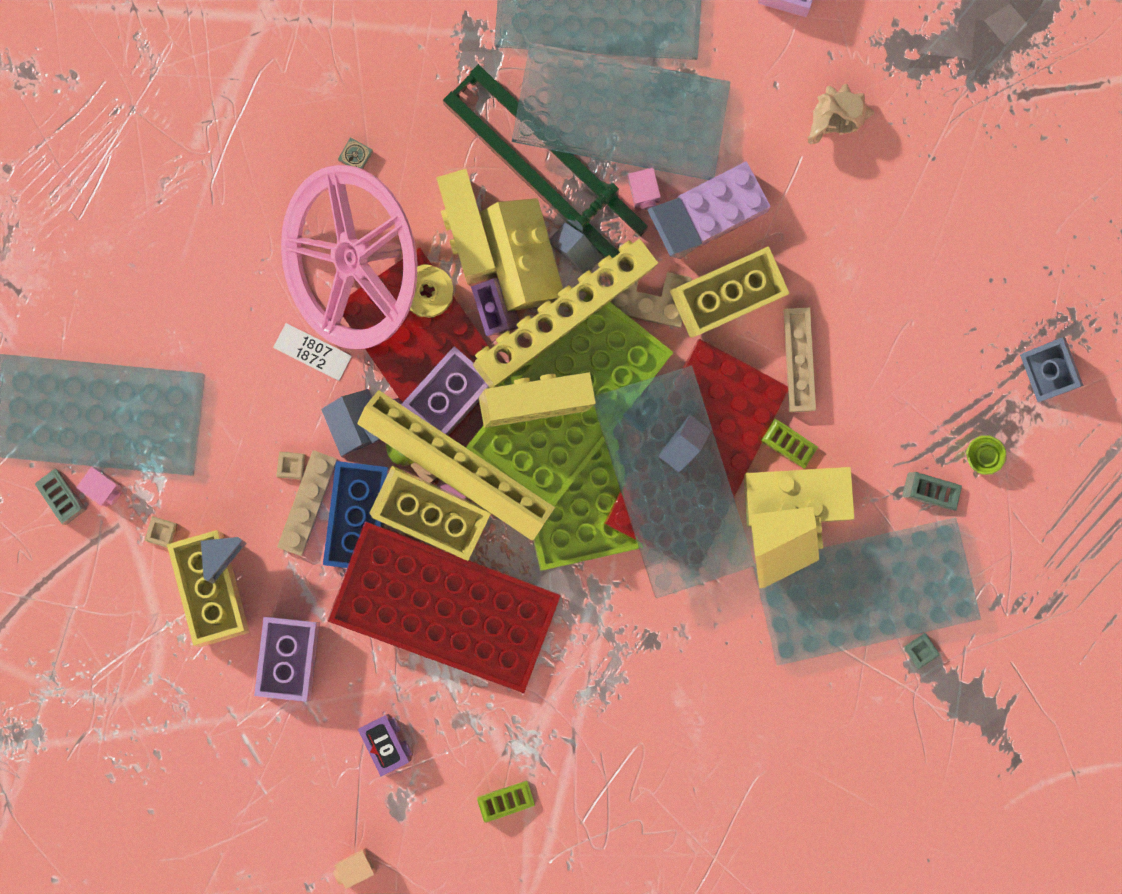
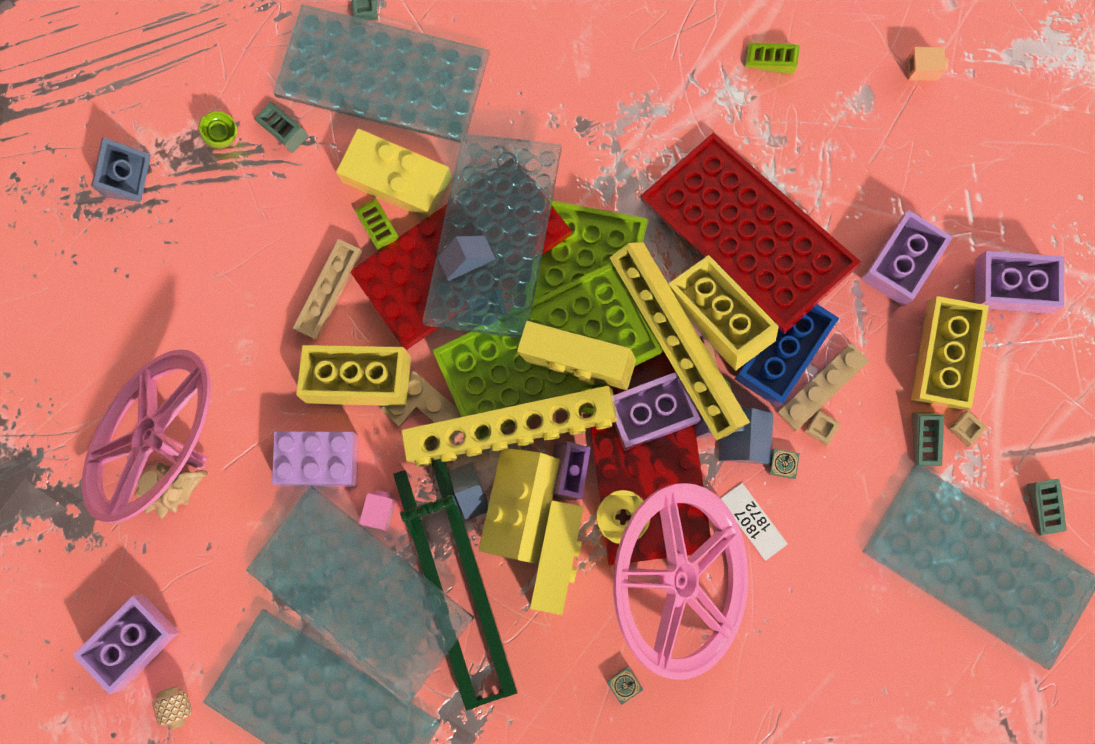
camera: 155 degrees left, 5 degrees down
bright pink brick [76,467,122,507] -> none
sand blue slope [201,537,247,584] -> none
brick [358,714,412,777] -> none
sand blue slope [647,197,702,259] -> none
light yellow slope [750,507,823,588] -> none
none -> bright pink wheel [81,349,211,523]
none -> tile [769,449,800,479]
none -> sand green slope [912,412,944,466]
none -> lavender brick [975,251,1064,314]

